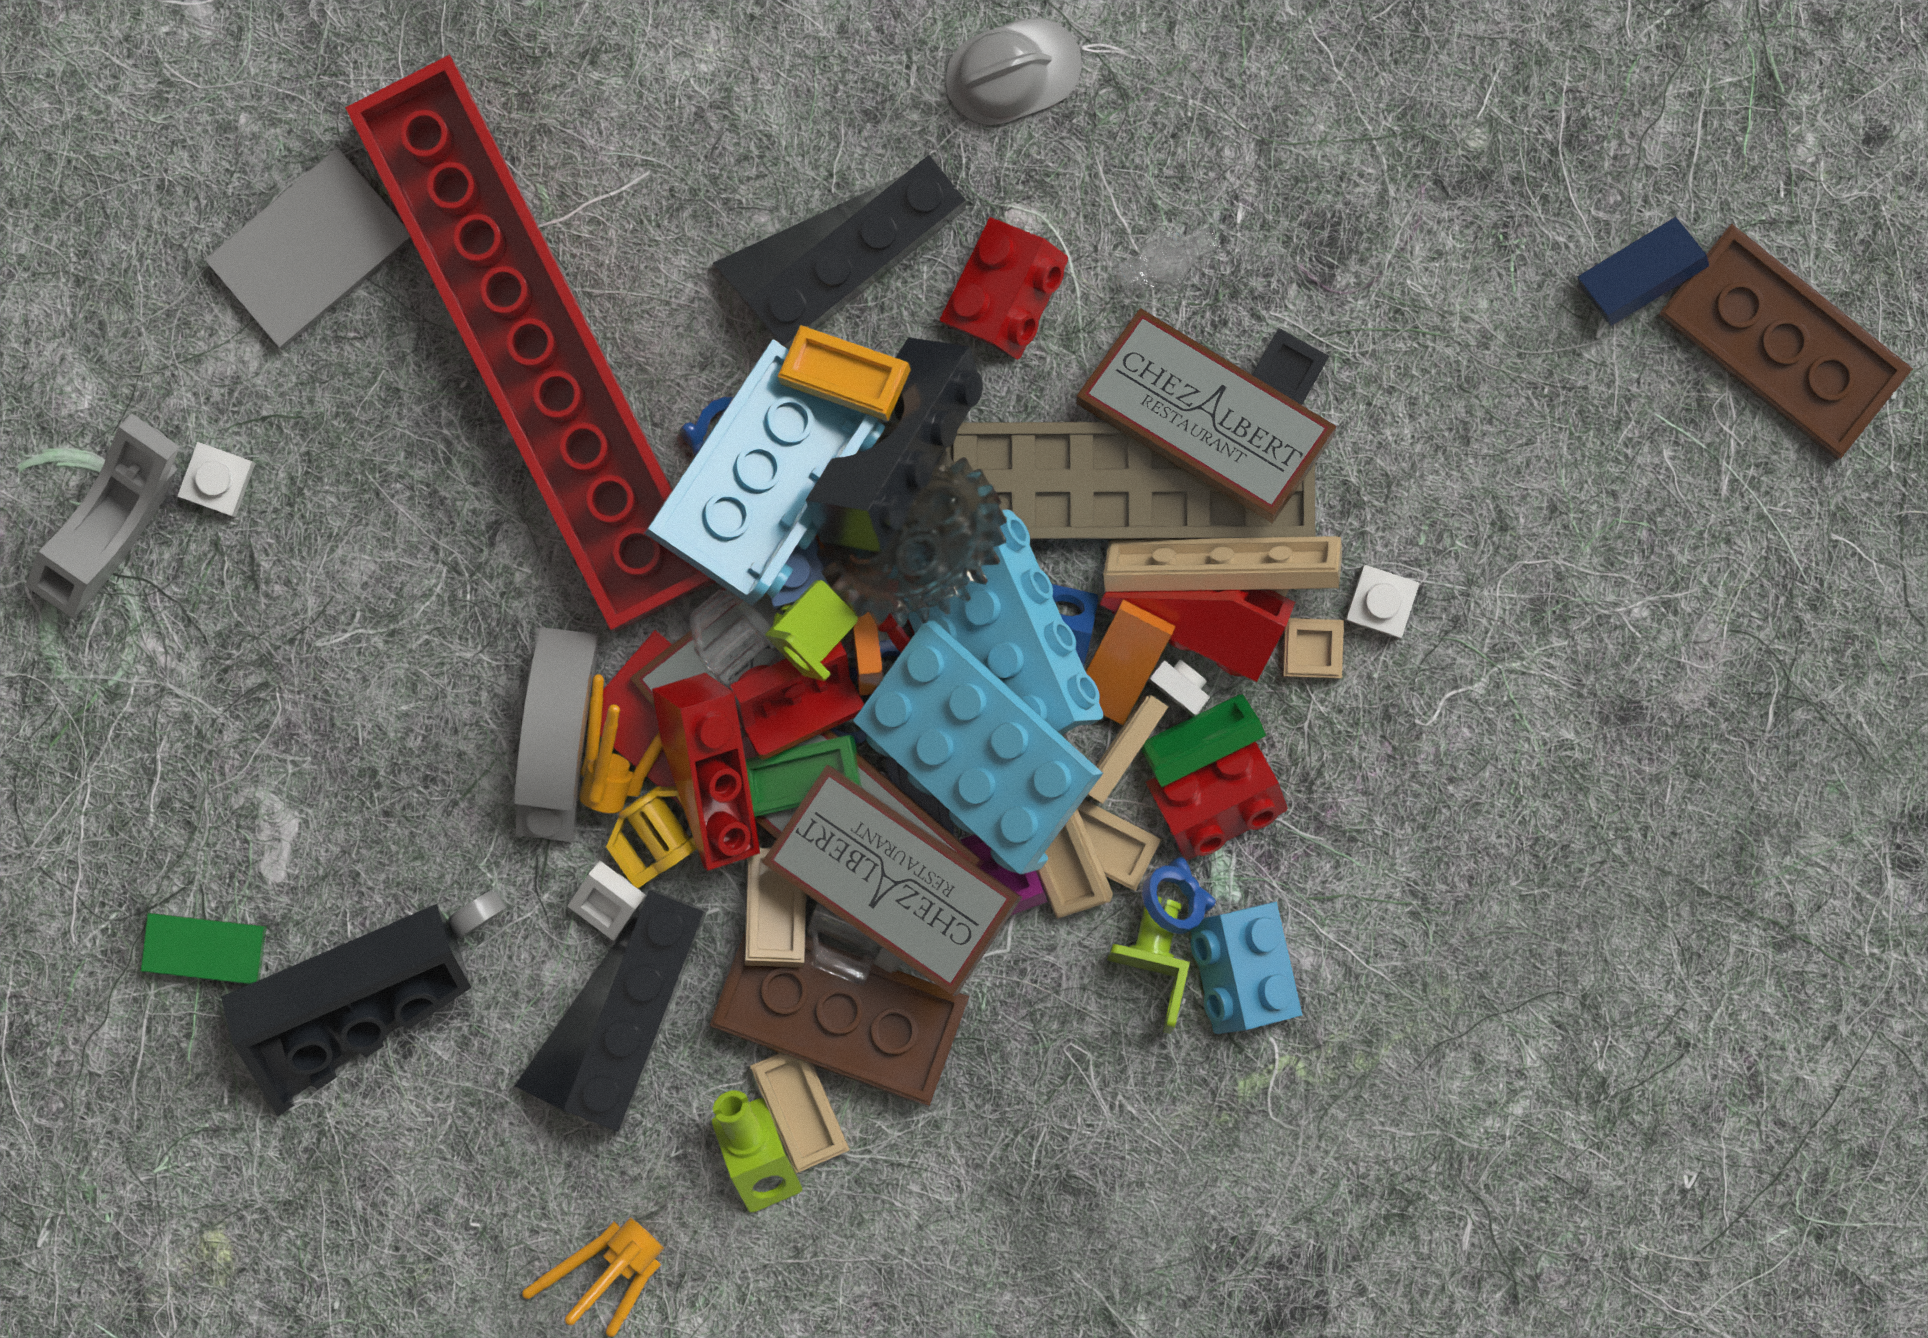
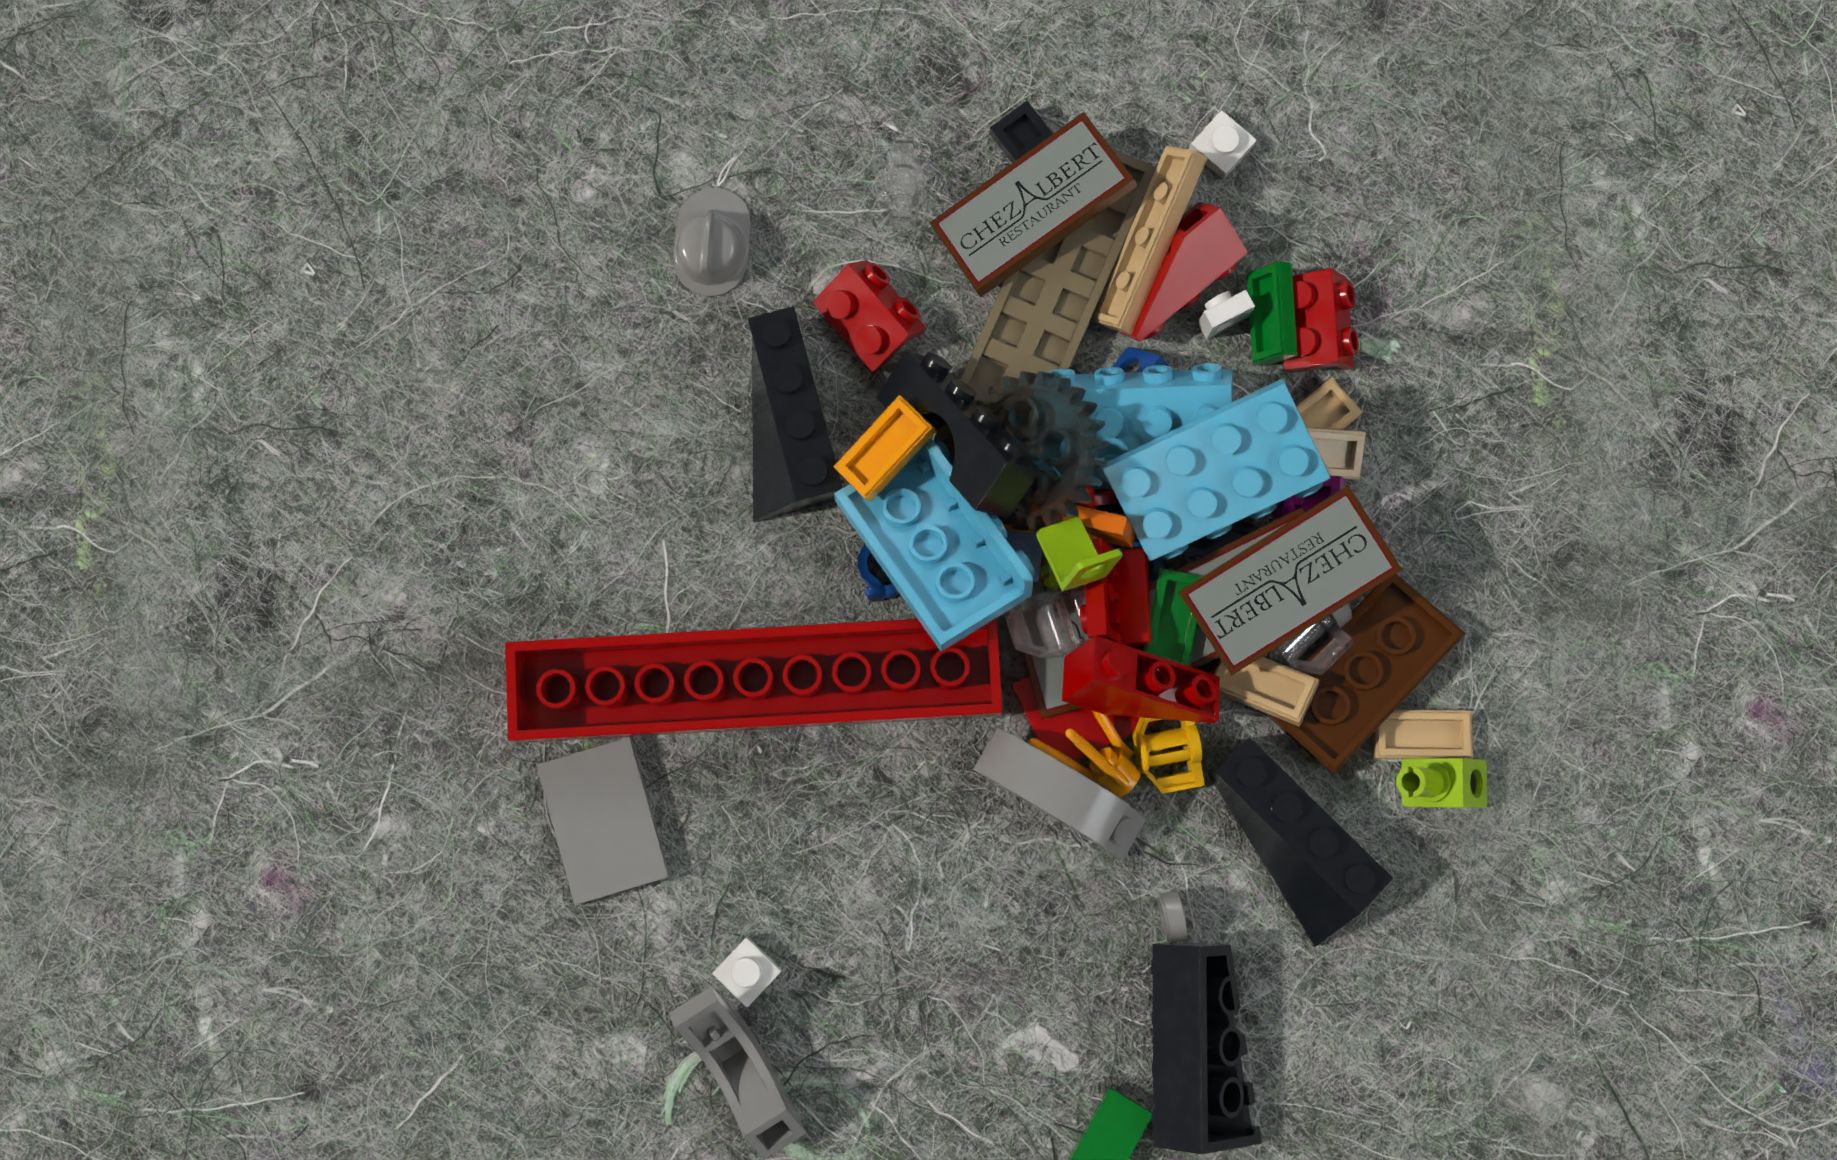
camera: 60 degrees left, 5 degrees down
light orange plant [522,1217,664,1337] -> none
white plate [568,861,647,941] -> none
orange tile [1086,600,1175,725] -> none
tan tile [1088,695,1168,804] -> none
lime bracket [1107,897,1190,1034] -> none
blue piece [1142,857,1216,934] -> none
dark azure bracket [1191,901,1302,1034] -> none
tan tile [1282,618,1344,679] -> none

